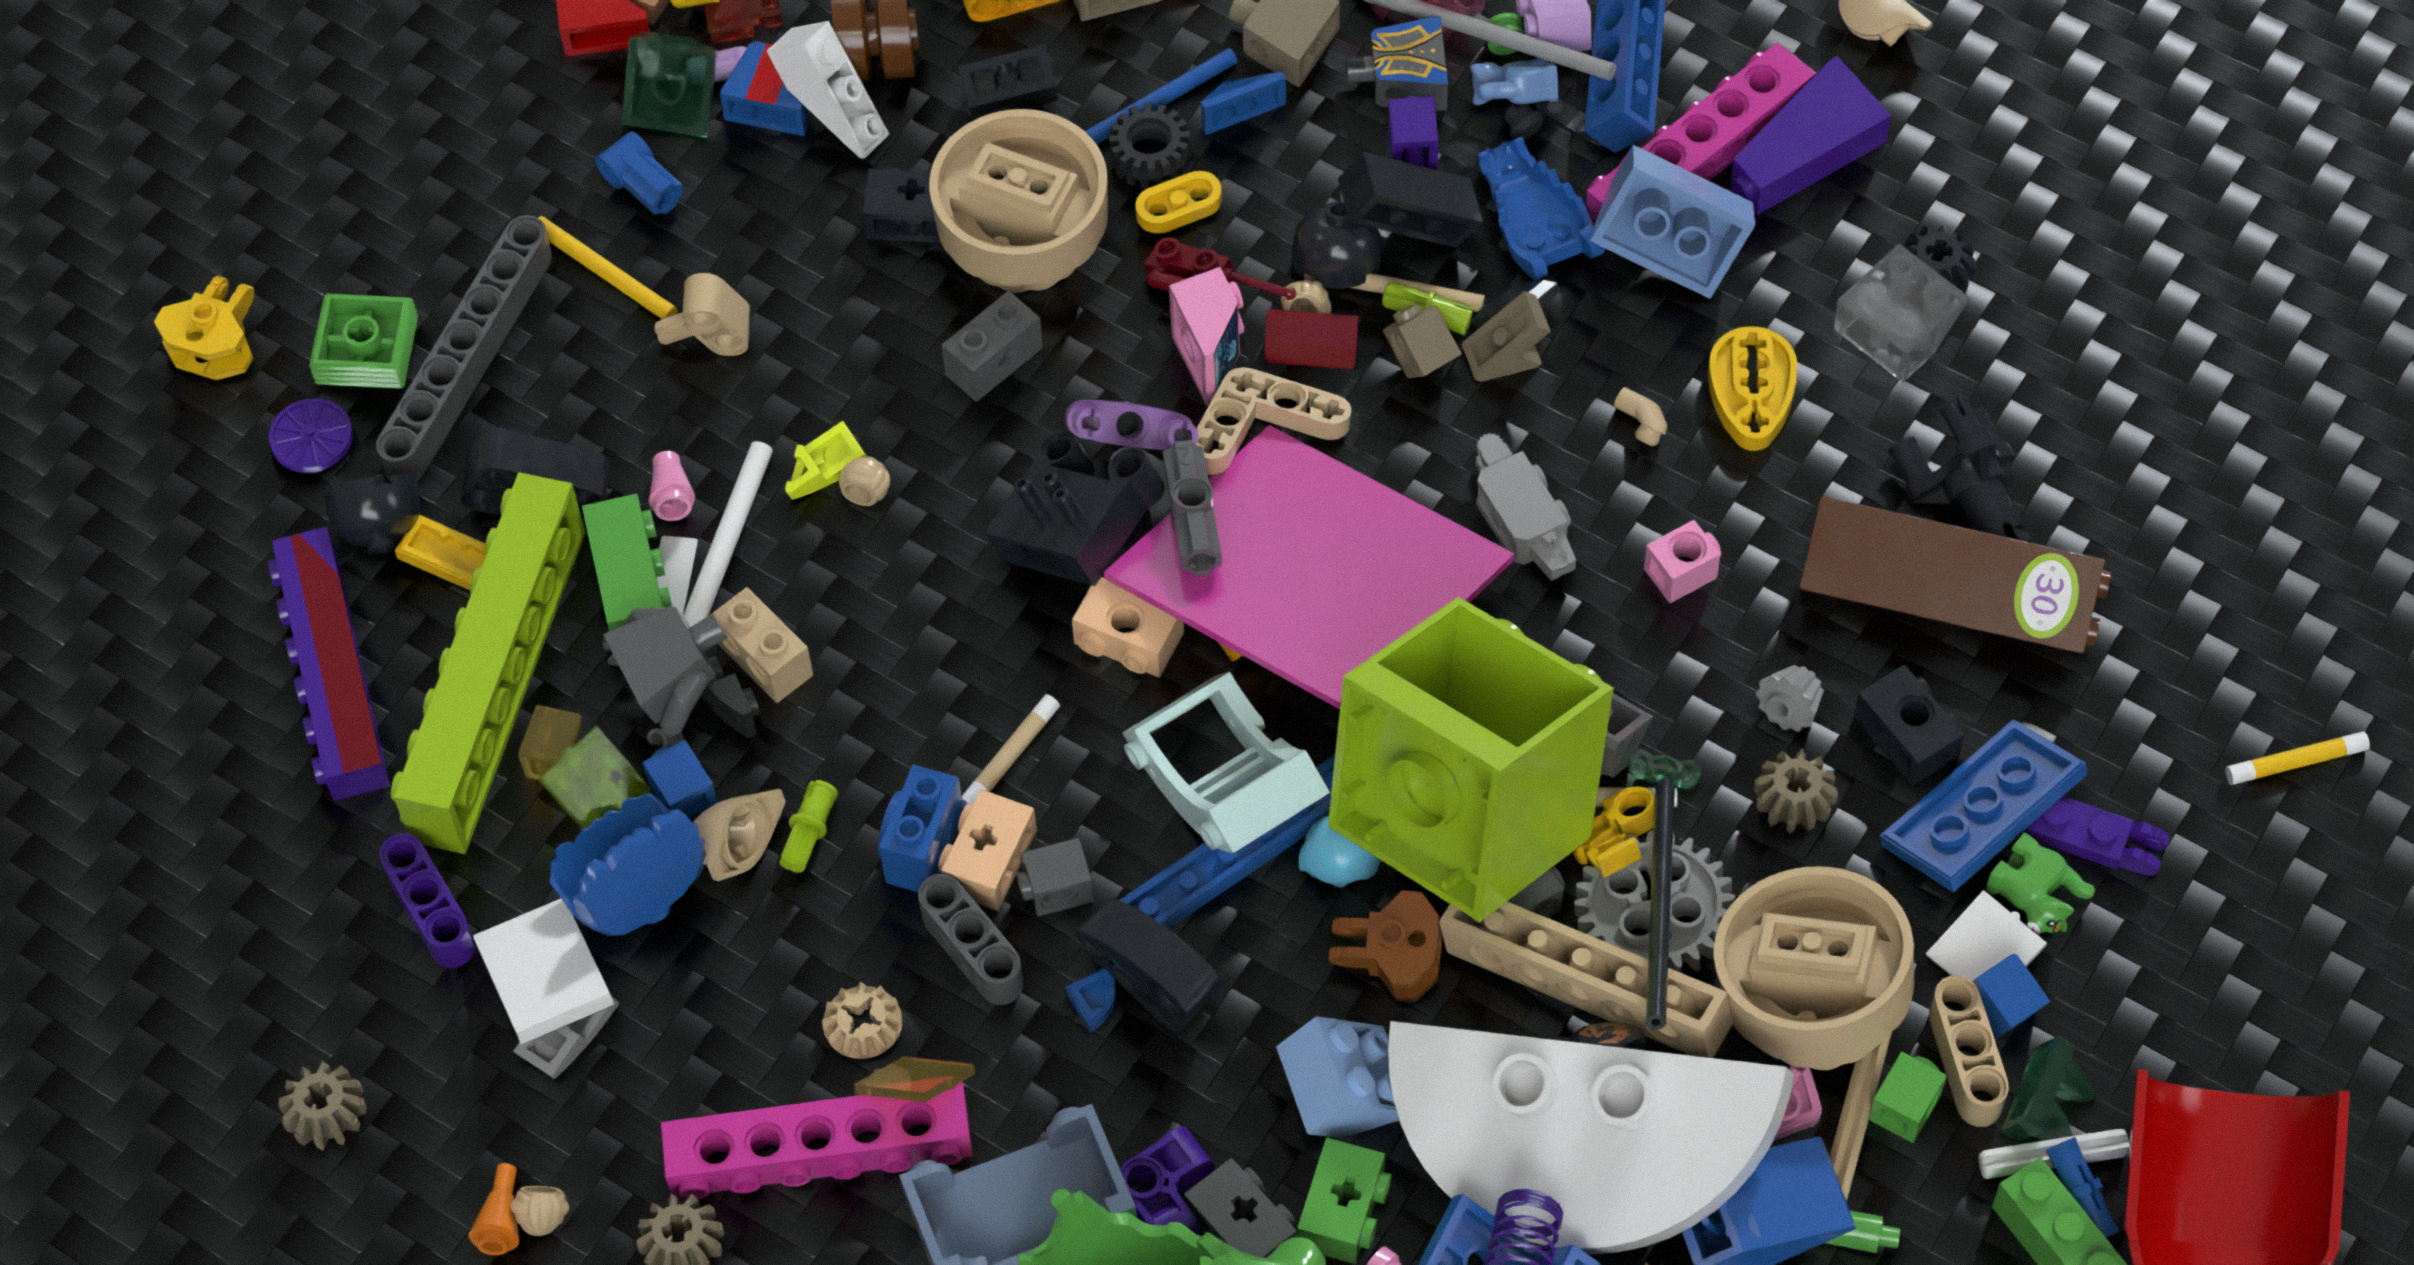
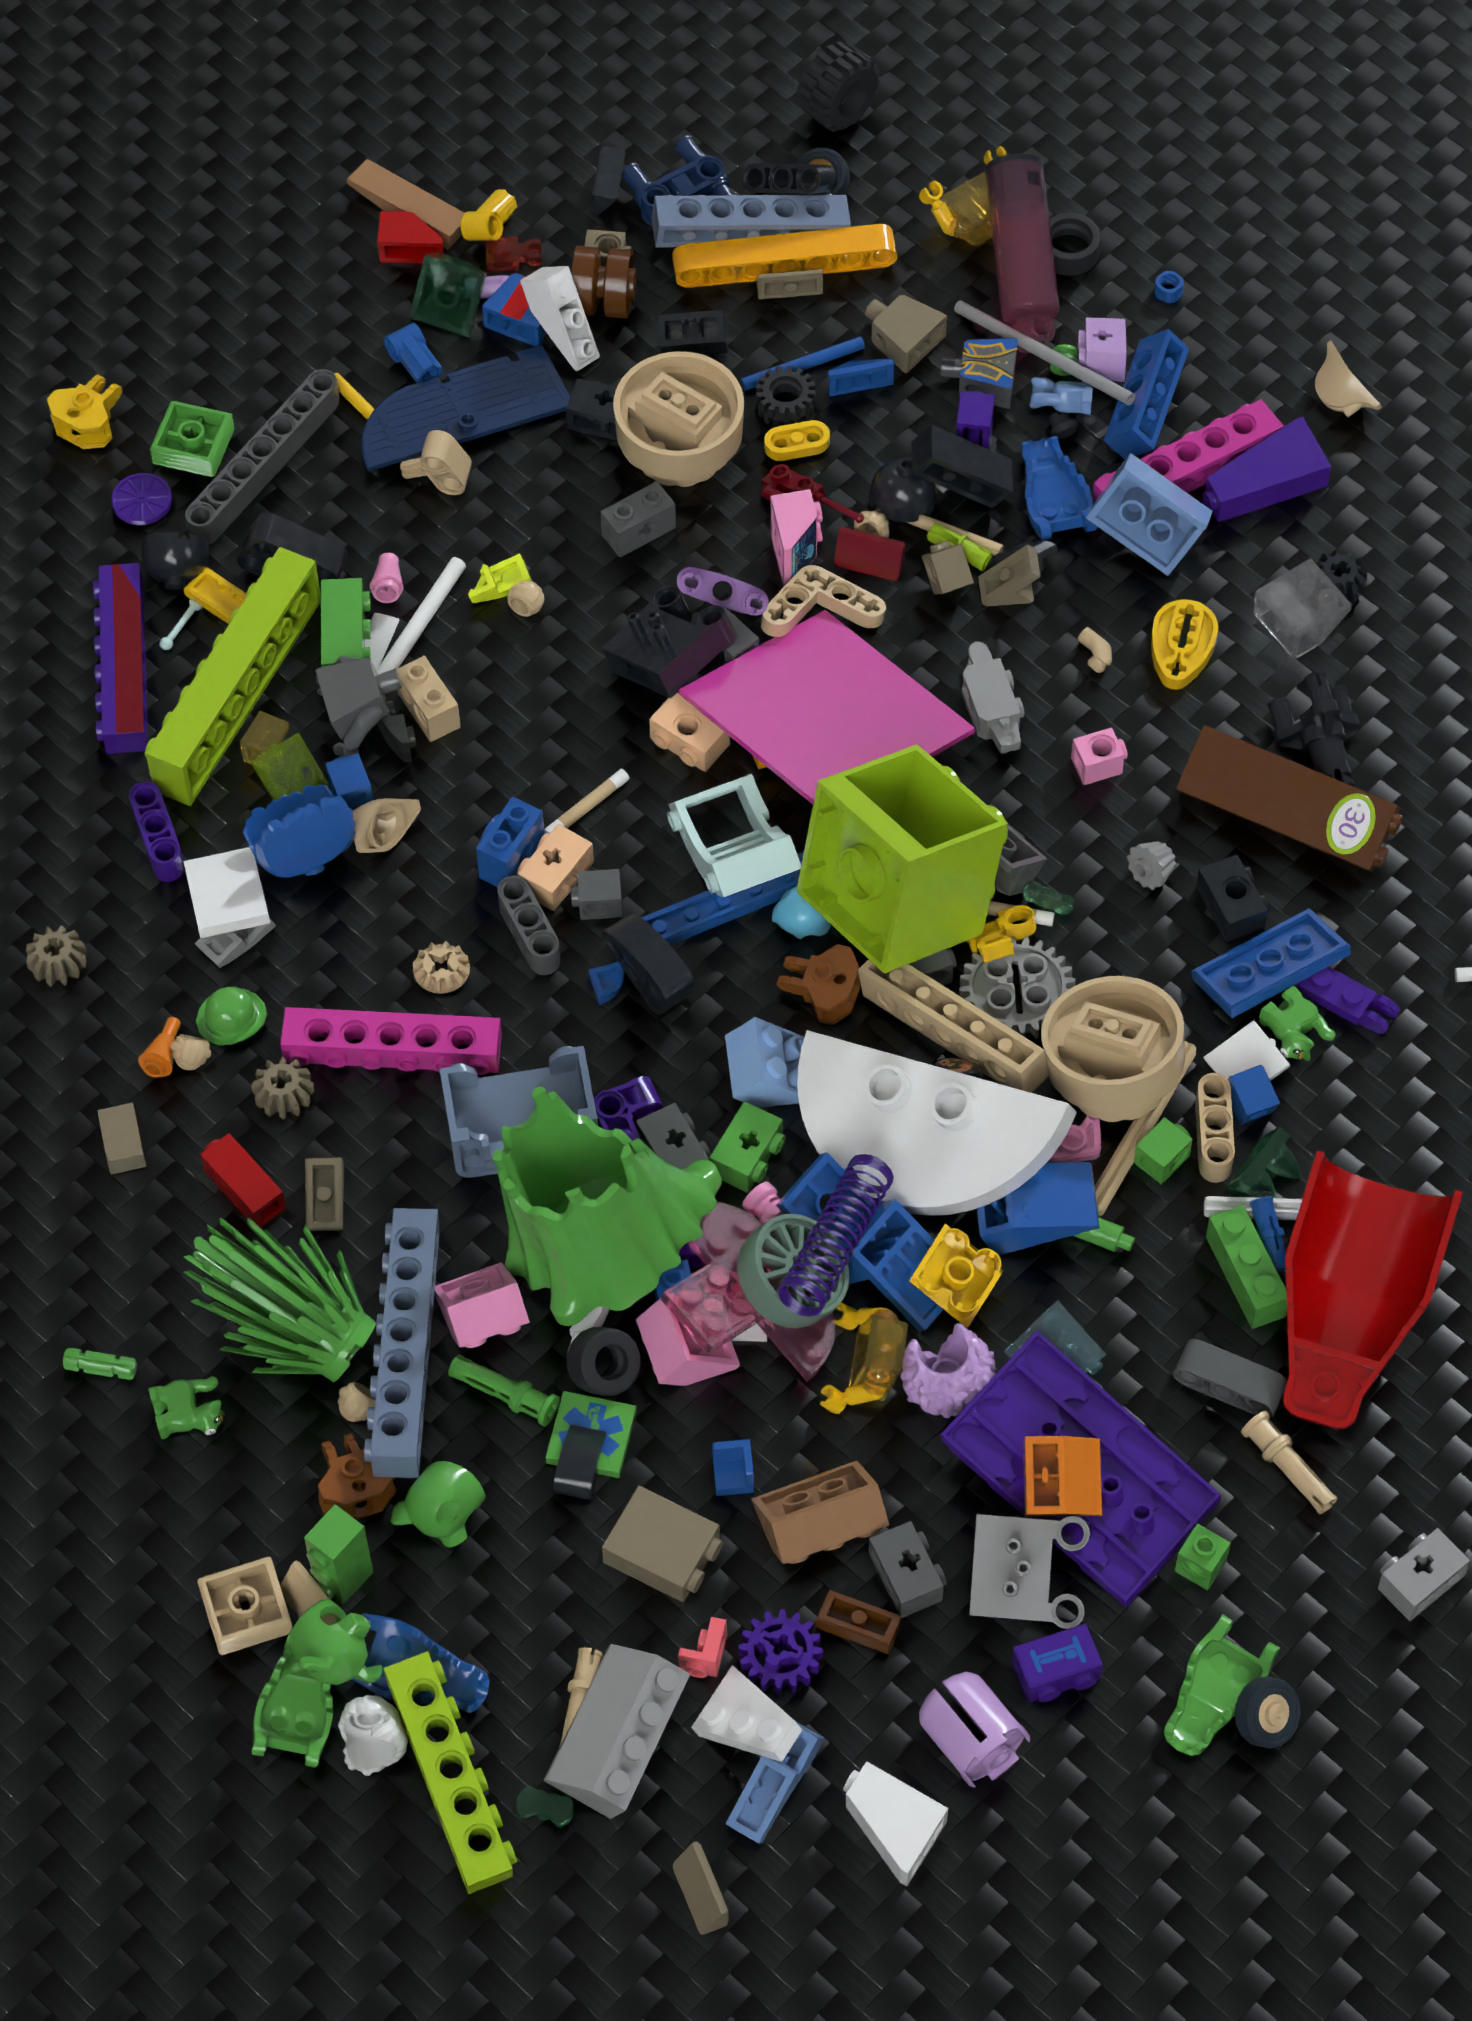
camera: 10 degrees right, 0 degrees up
lime axle [780,780,838,873] -> none
clear yellow piece [854,1056,975,1102] -> none
dark grey piece [1163,440,1222,576] -> none
black piece [1646,779,1675,1030] -> none
dark tan gear [1754,749,1838,834] -> none
none -> light aqua hinge [160,599,203,650]
none -> bright green hat [196,987,267,1045]
none -> dark blue door [361,345,570,471]

